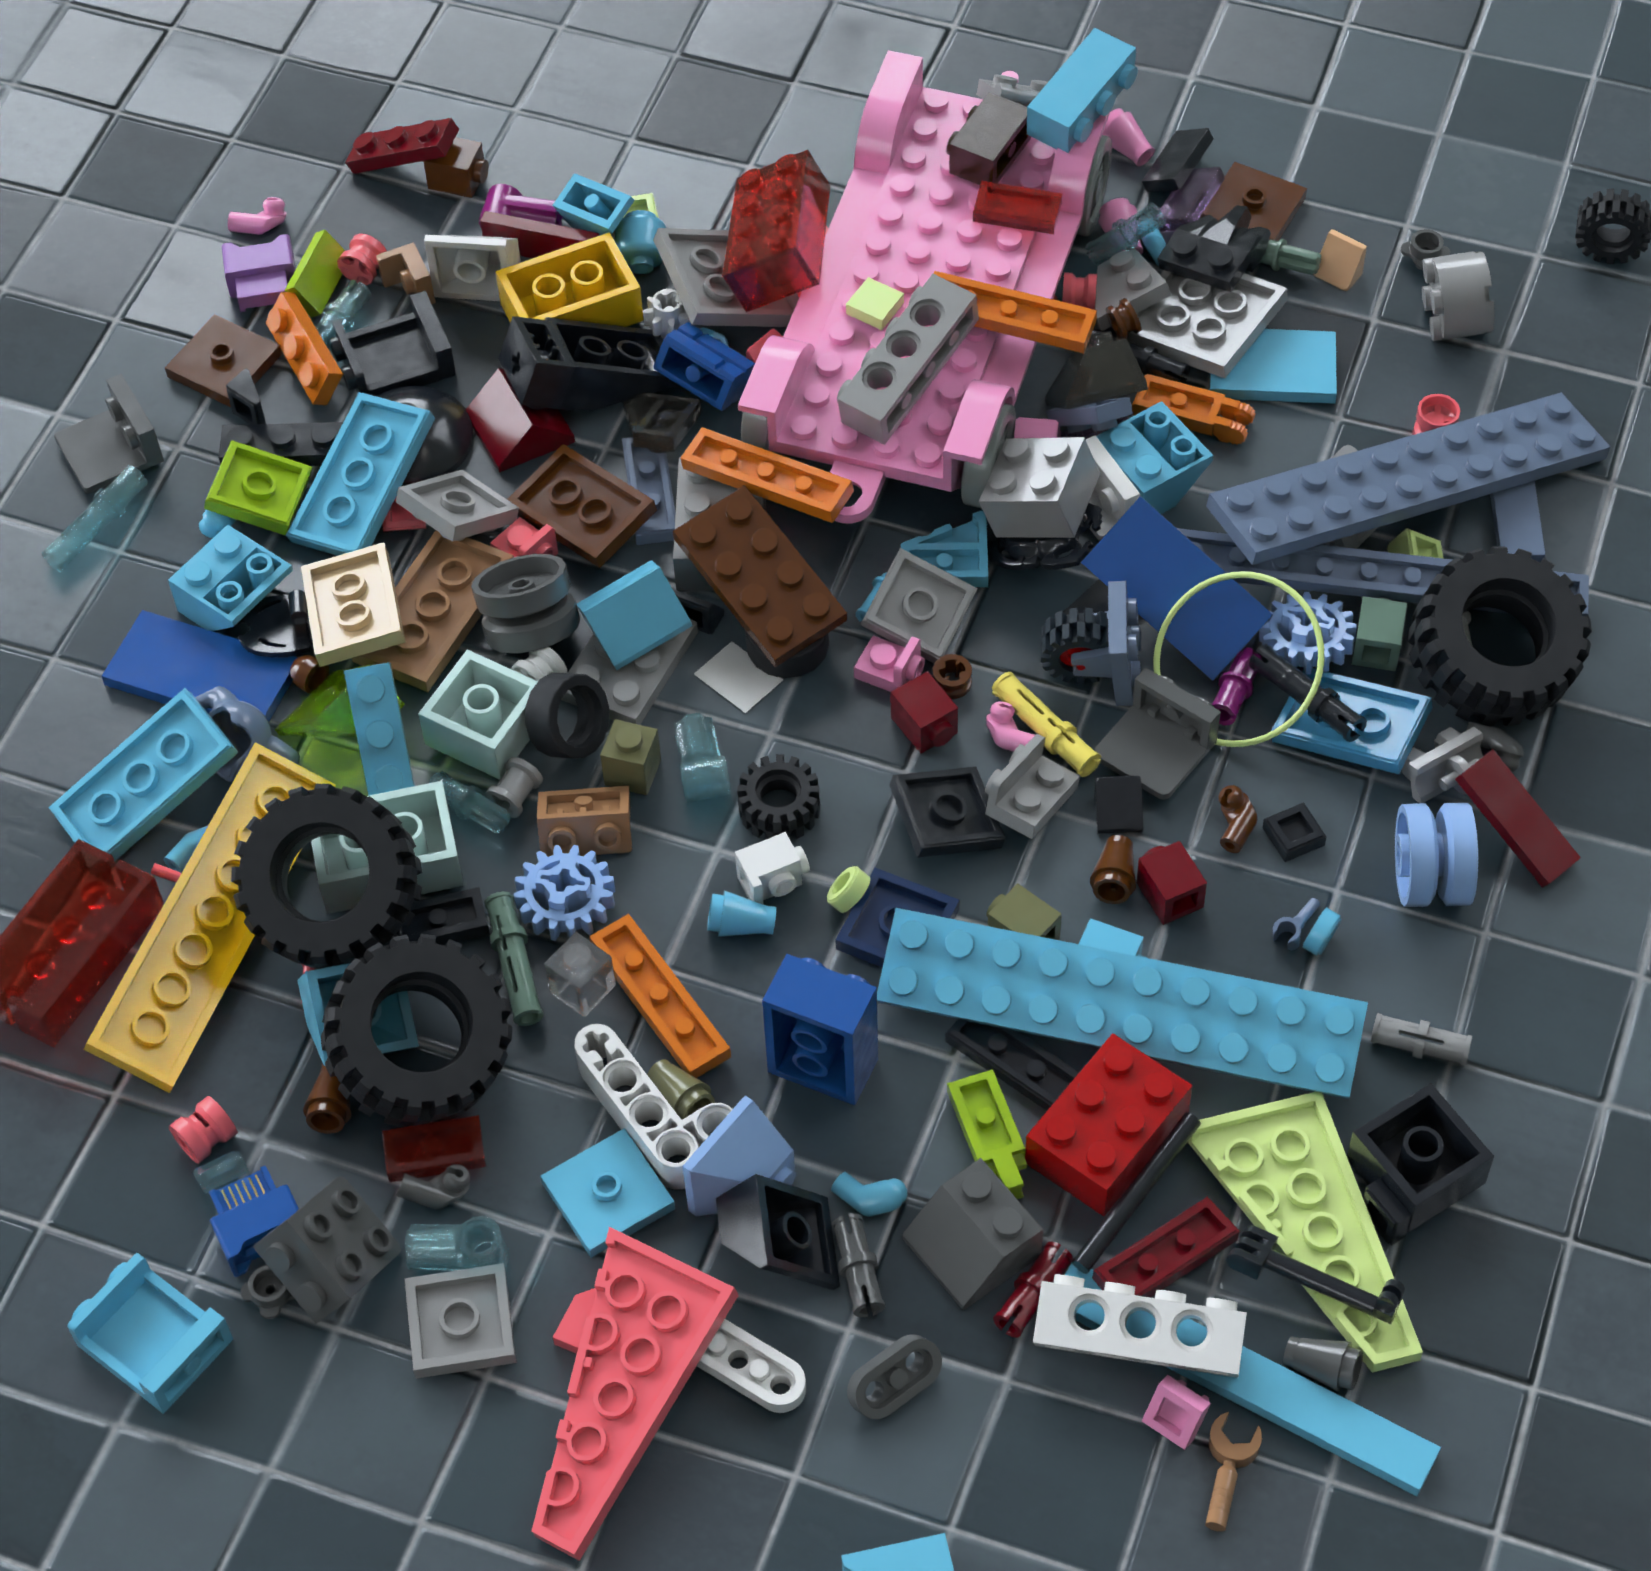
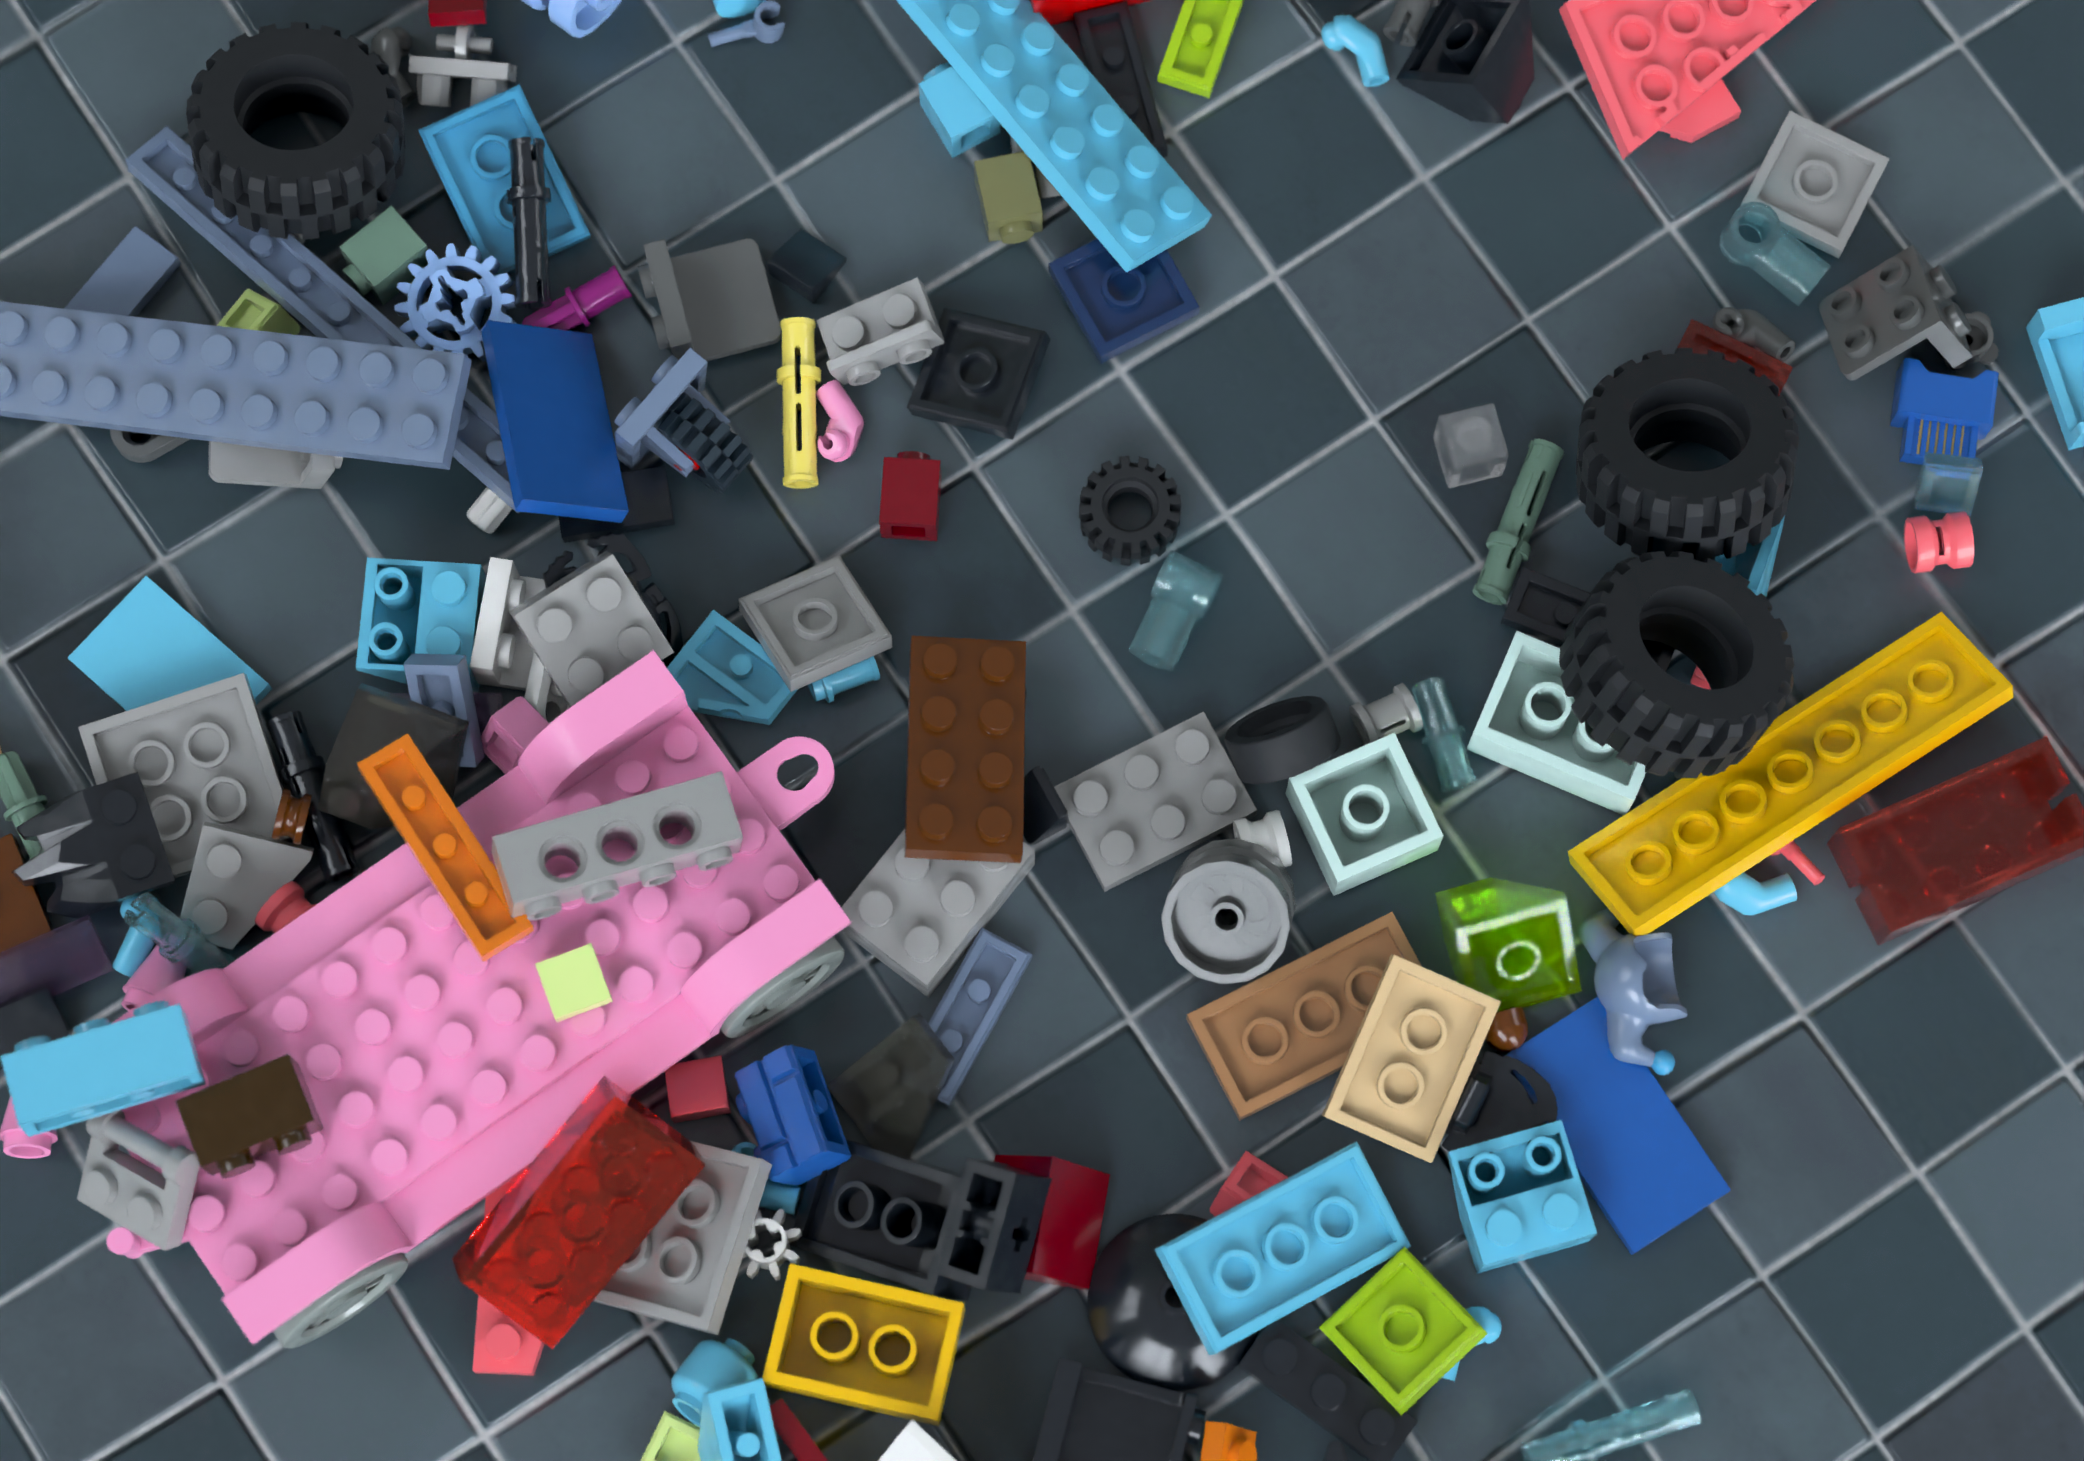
camera: 145 degrees left, 20 degrees up
medium azure tile [48,688,238,873] -> none
reddish brown cone [303,1063,351,1134] -> none
medium azure brick [344,662,415,795] -> none
light grey plate [396,470,519,542] -> none
coral bracket [490,517,558,557] -> none
reddish brown plate [507,444,657,568] -> none
light blue gear [514,845,616,941] -> none
medium nougat bracket [537,786,632,857] -> none
medium azure plate [540,1128,675,1258] -> none
white beam [574,1024,732,1190] -> none
medium azure slope [577,560,693,670] -> none
orange plate [589,914,731,1078] -> none
olive brick [600,719,661,795] -> none
olive cone [647,1059,715,1120] -> none
orange plate [680,427,854,523] -> none
light blue slope [682,1095,796,1216] -> none
white sticker [694,641,783,713] -> none
medium azure cone [707,890,776,937] -> none
white brick [735,832,810,904] -> none
blue brick [762,954,878,1106] -> none
yellowish green tile [827,866,870,913] -> none
bright pink bracket [854,635,925,692] -> none
reddish brown bush [932,654,972,699] -> none
clear red tile [973,181,1063,235] -> none
reddish brown cone [1090,835,1136,904] -> none
orange hinge [1132,374,1256,445] -> none
dark red brick [1136,841,1207,925] -> none
yellowish green piece [1153,571,1325,747] -> none
reddish brown arm [1218,785,1258,853] -> none
black tile [1262,802,1327,862] -> none
coral wheel [1412,394,1461,435] -> none

